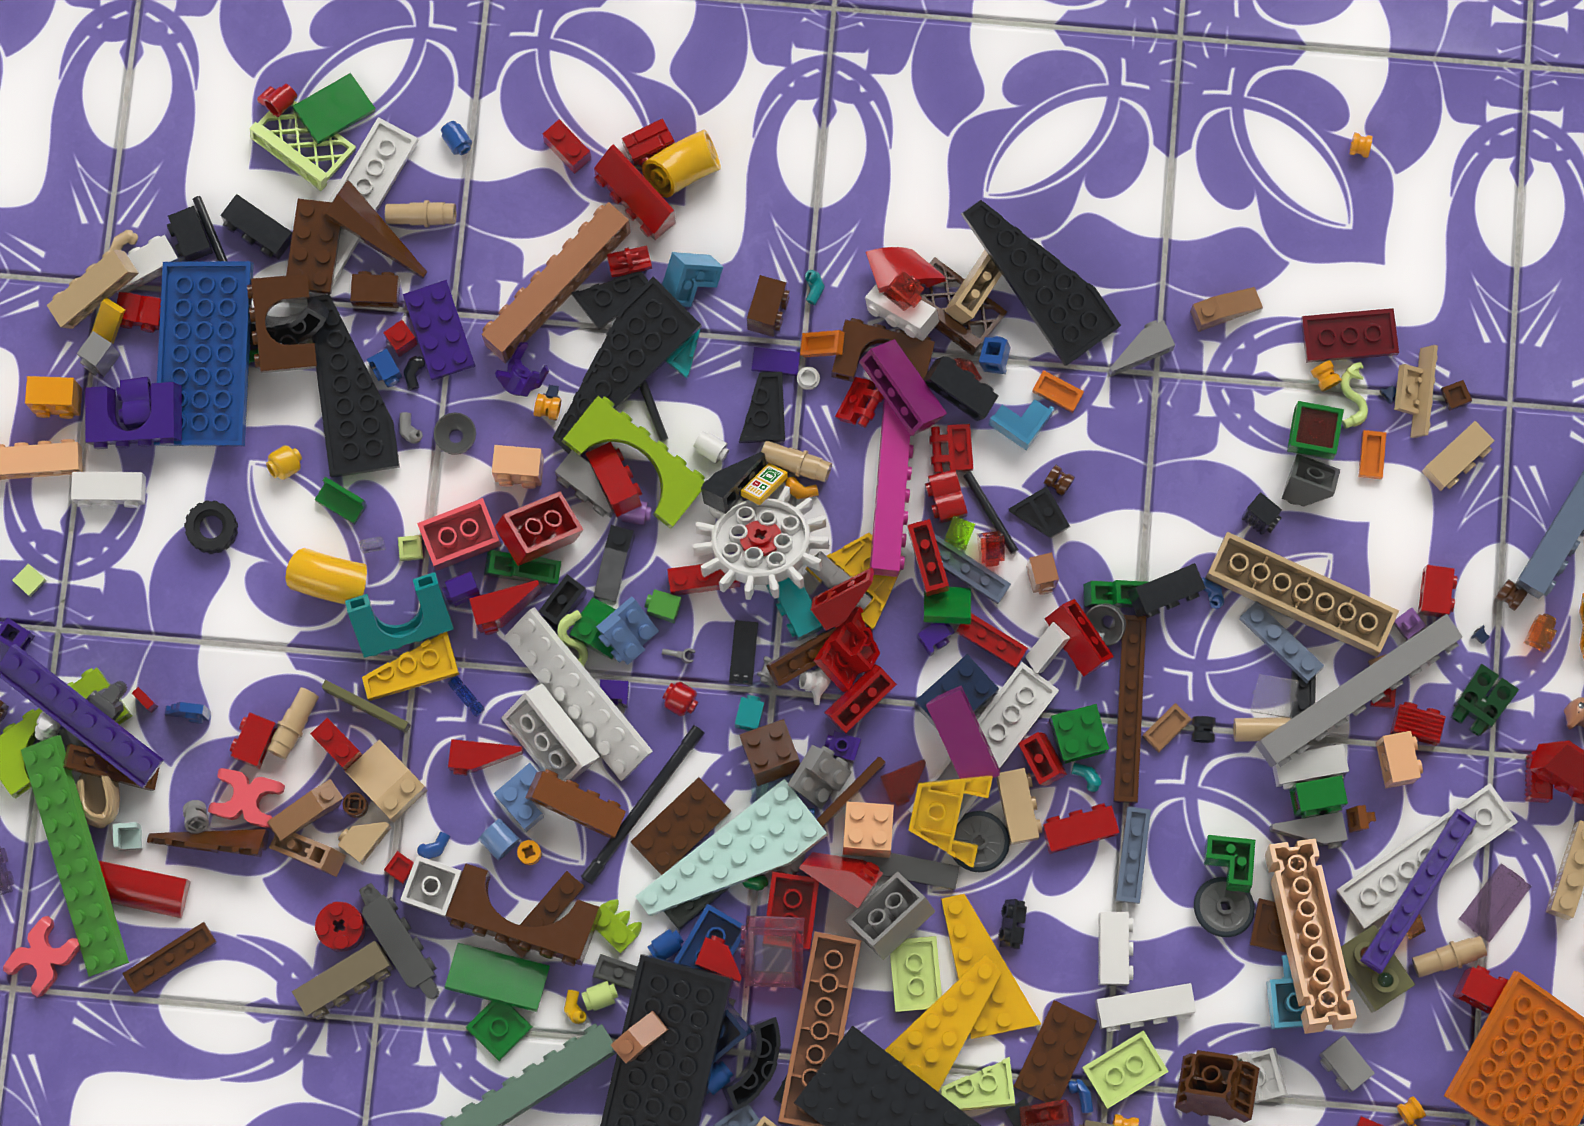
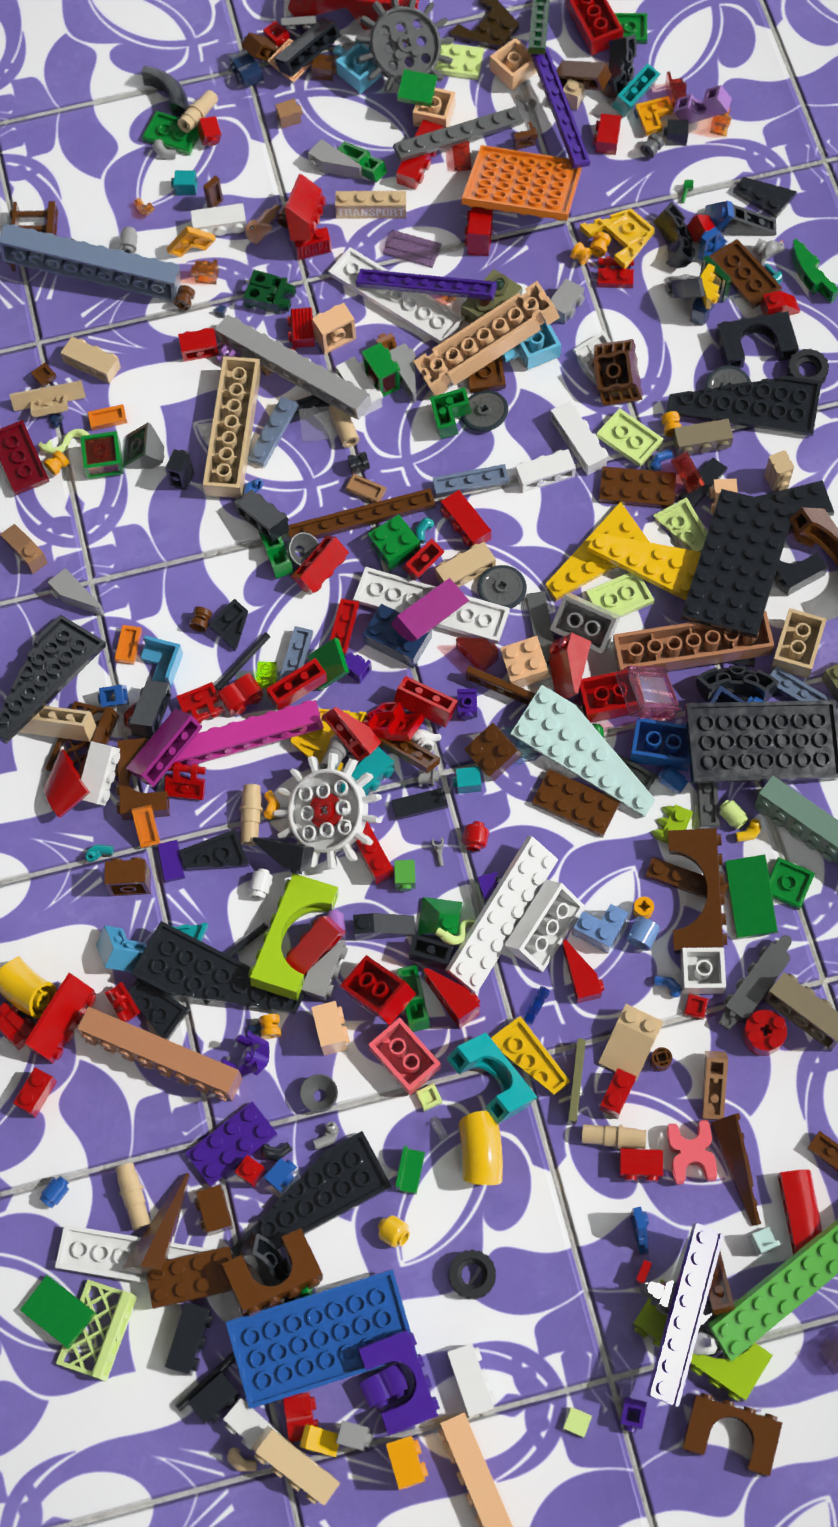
camera: 105 degrees left, 10 degrees down
tan hair [76,773,120,829] -> none
light grey wheel [183,800,209,833] -> none
red piece [257,84,297,117] -> none
medium nougat slope [267,779,343,842] -> none
tan slope [338,822,392,865] -> none
dark purple brick [442,571,481,608] -> none
dark orange brick [525,769,626,838] -> none
black piece [581,725,705,885] -> none
medium blue plate [596,596,659,665] -> none
nougat slope [611,1011,668,1063] -> none
red slope [695,935,742,983] -> none
tile [741,463,788,505] -> none
light grey plate [787,745,852,809] -> none
white plate [797,367,820,390] -> none
clear red brick [883,271,924,311] -> none
yellow wing [908,776,993,867] -> none
clear red slope [976,531,1005,567] -> none
black hinge [998,899,1027,949] -> none
white slope [1025,622,1070,674] -> none
nougat brick [1026,552,1059,595] -> none
tan piece [1412,936,1487,978] -> none

